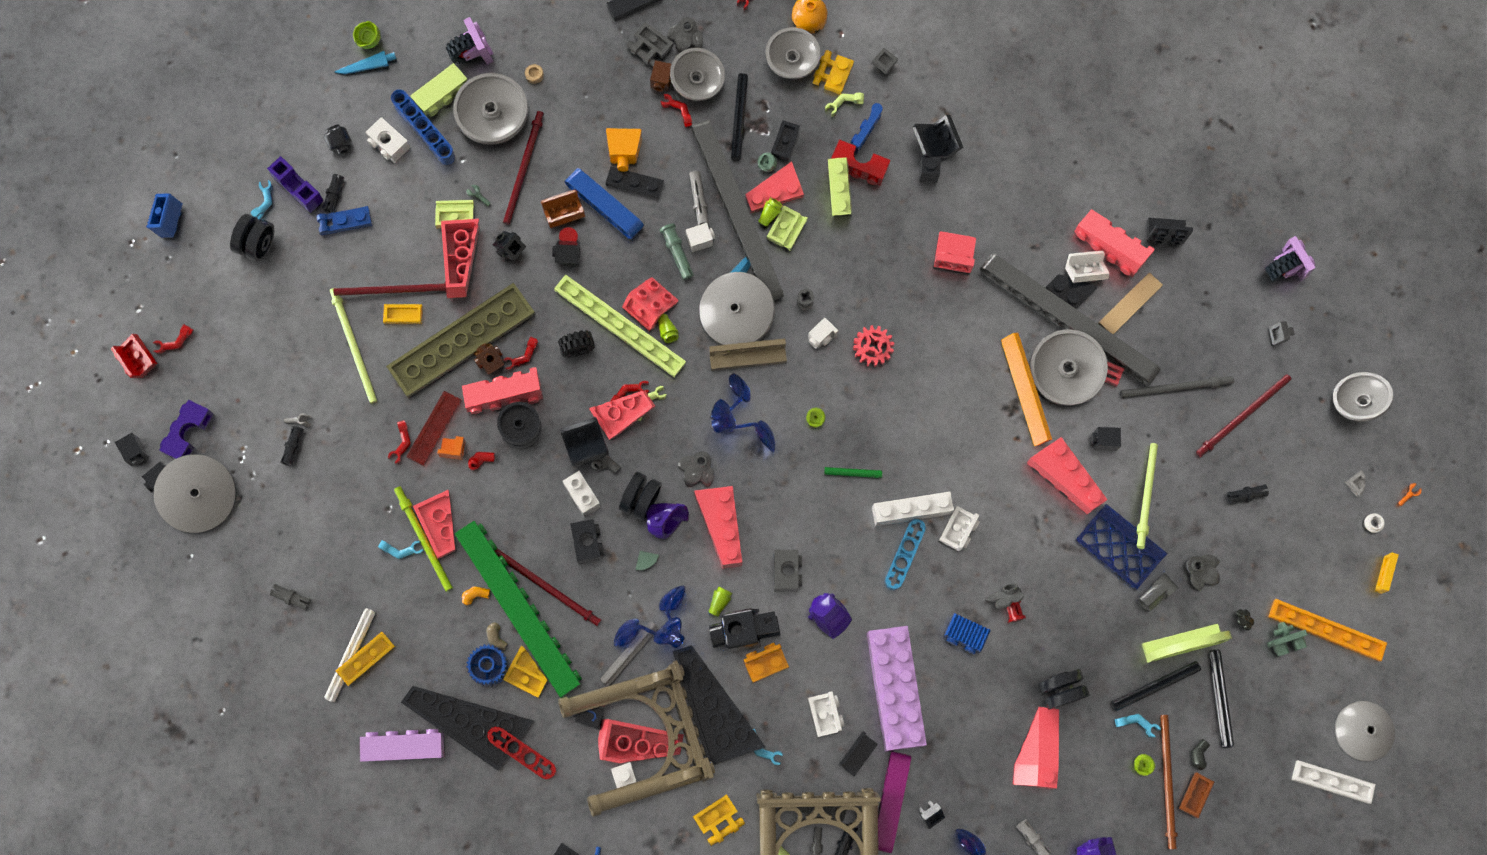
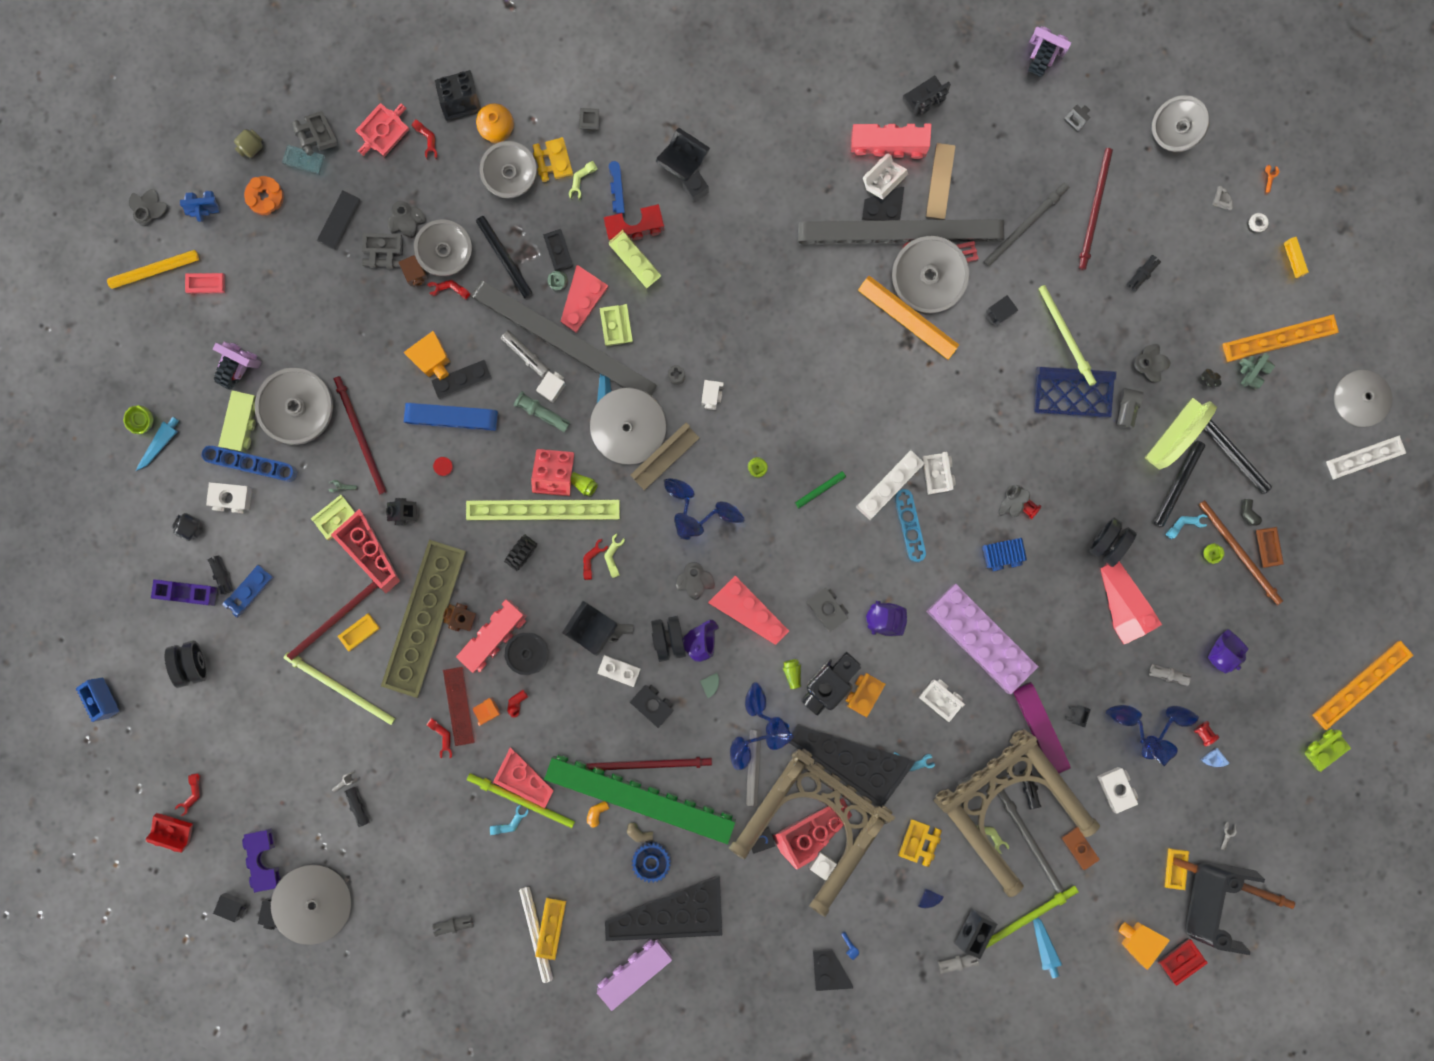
camera: 30 degrees left, 10 degrees up
medium azure arm [250,180,272,220] -> none
red beam [487,727,556,779] -> none
red arm [503,337,538,371] -> none
yellow wing [503,646,548,698] -> none
tan tile [525,64,544,84] -> none
dark orange bracket [541,189,586,228] -> none
black brick [552,241,580,264] -> none
coral wing [589,391,656,440] -> none
lime cone [758,198,783,227] -> none
black panel [838,731,878,777] -> none
coral gear [853,325,894,367] -> none
coral bracket [934,231,976,273] -> none
coral wedge [1027,437,1108,515] -> none

